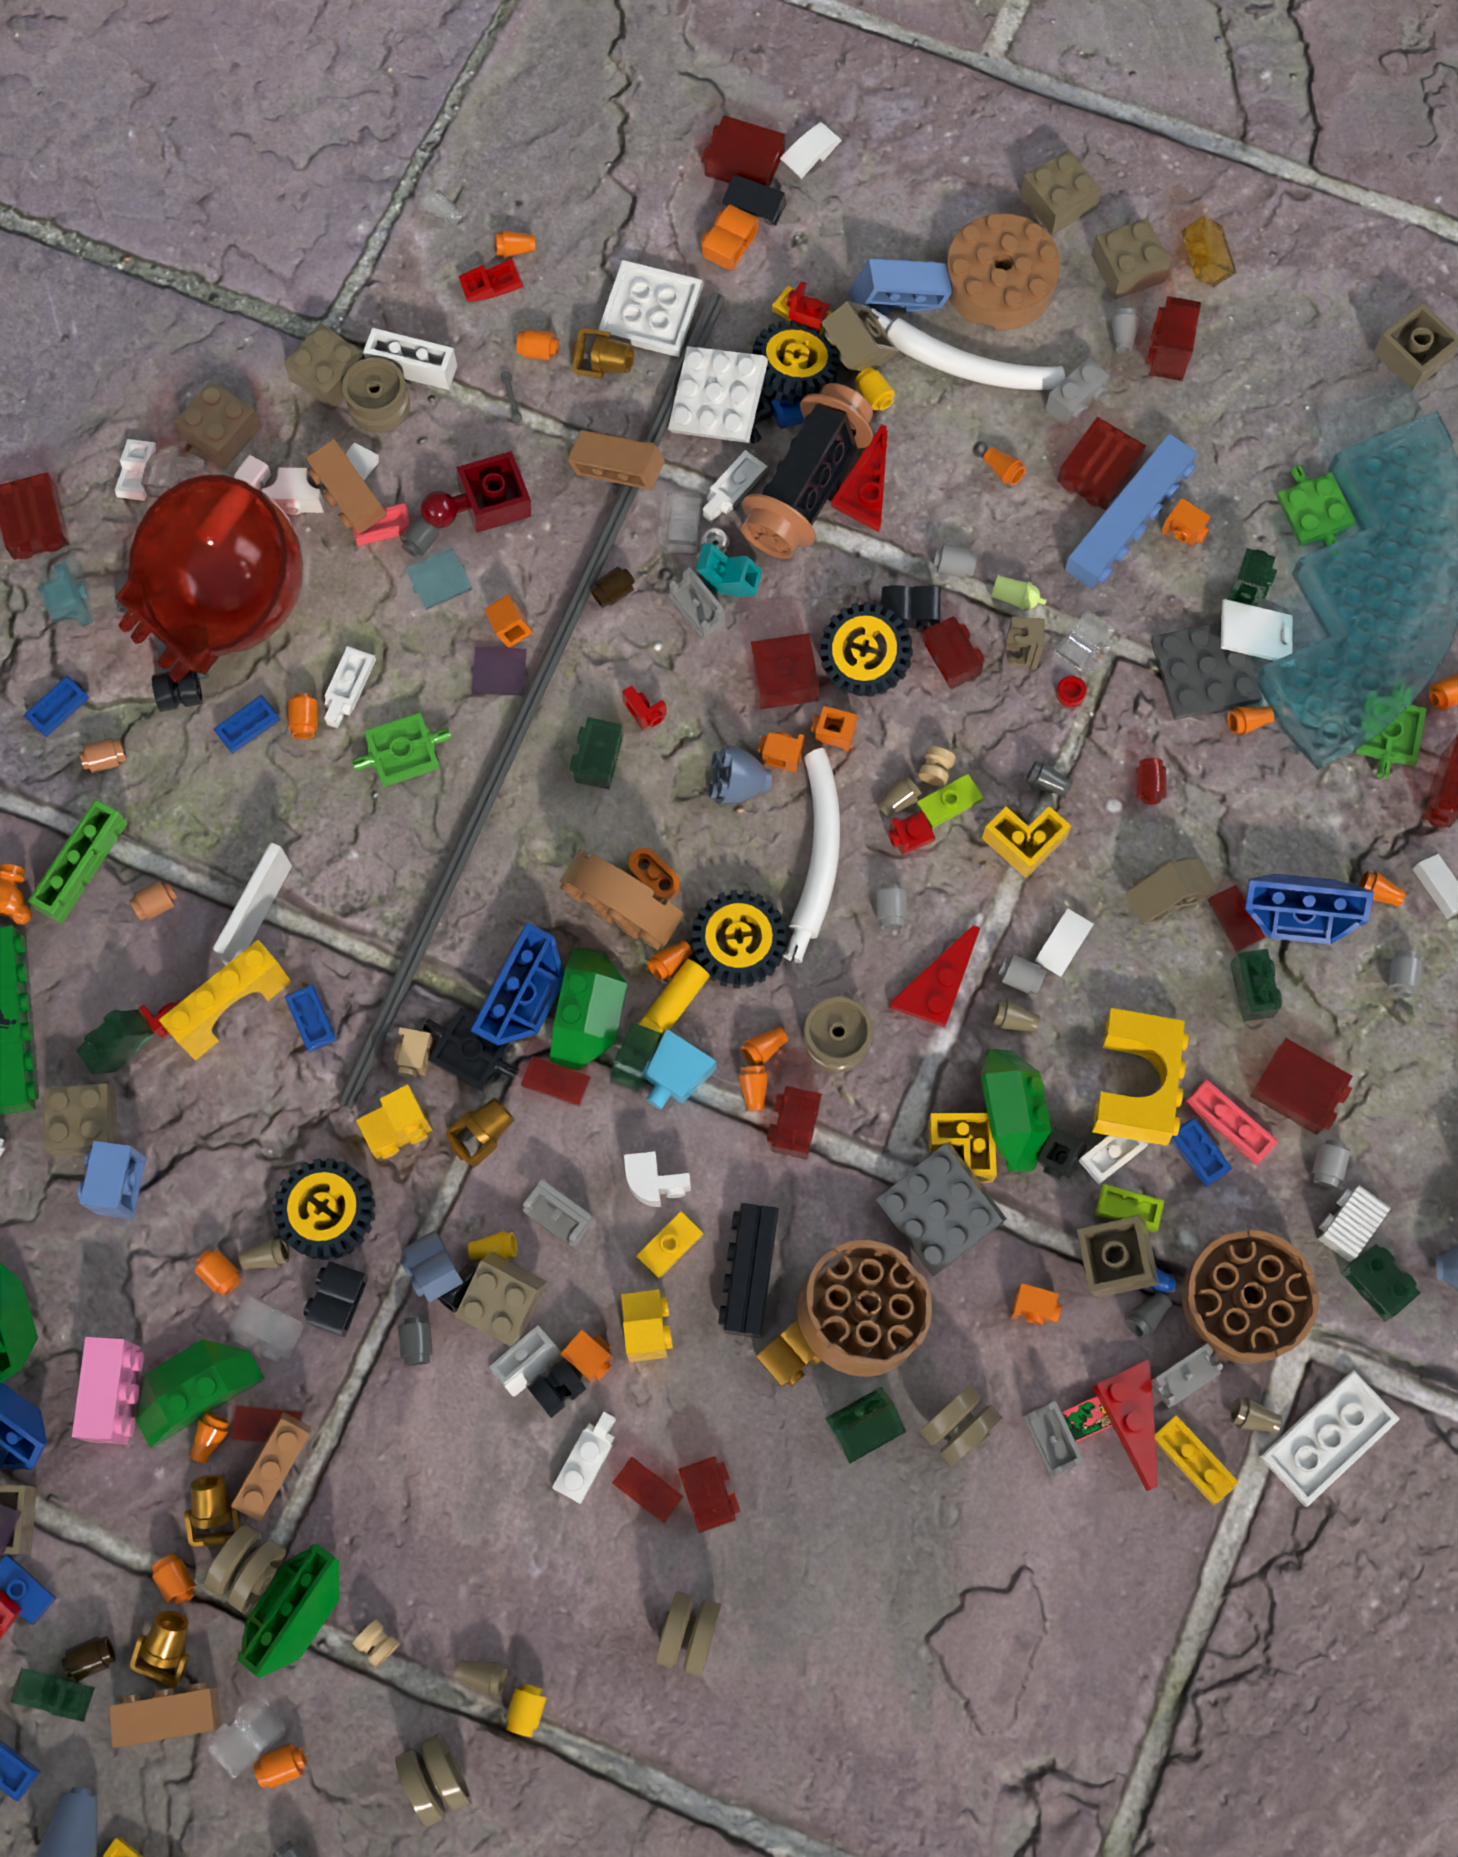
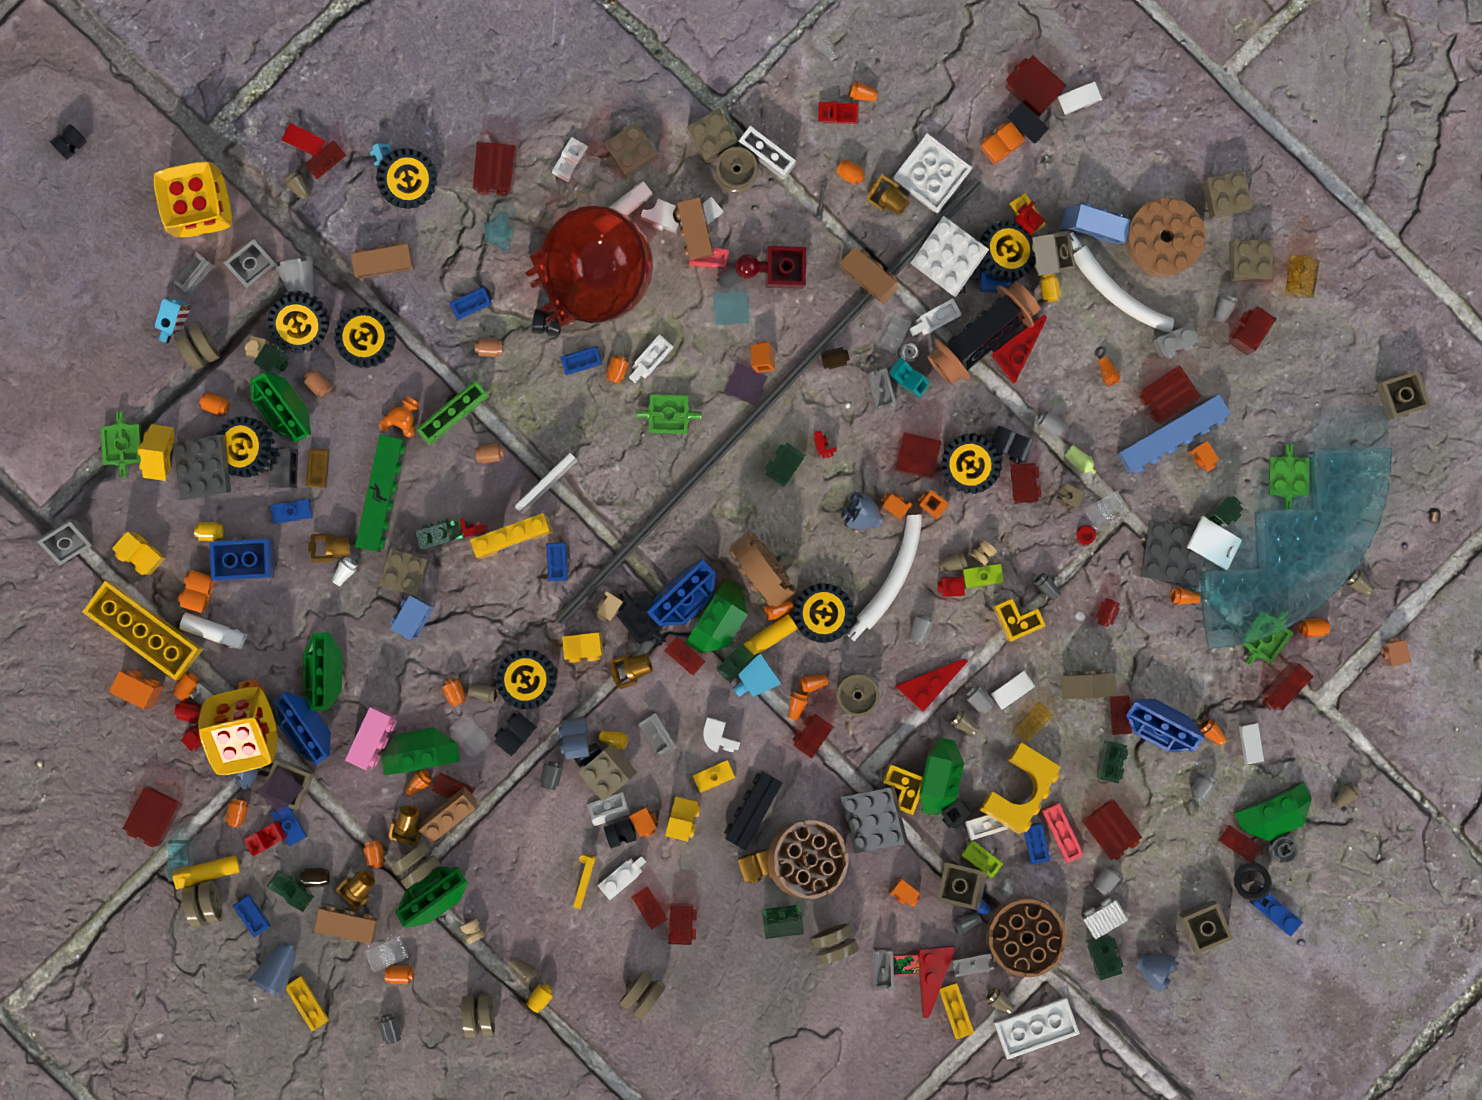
camera: 20 degrees right, 15 degrees up
orange plate [628,848,680,900] -> none
none -> yellow hinge [573,854,596,909]
none -> clear yellow plate [1013,702,1054,743]

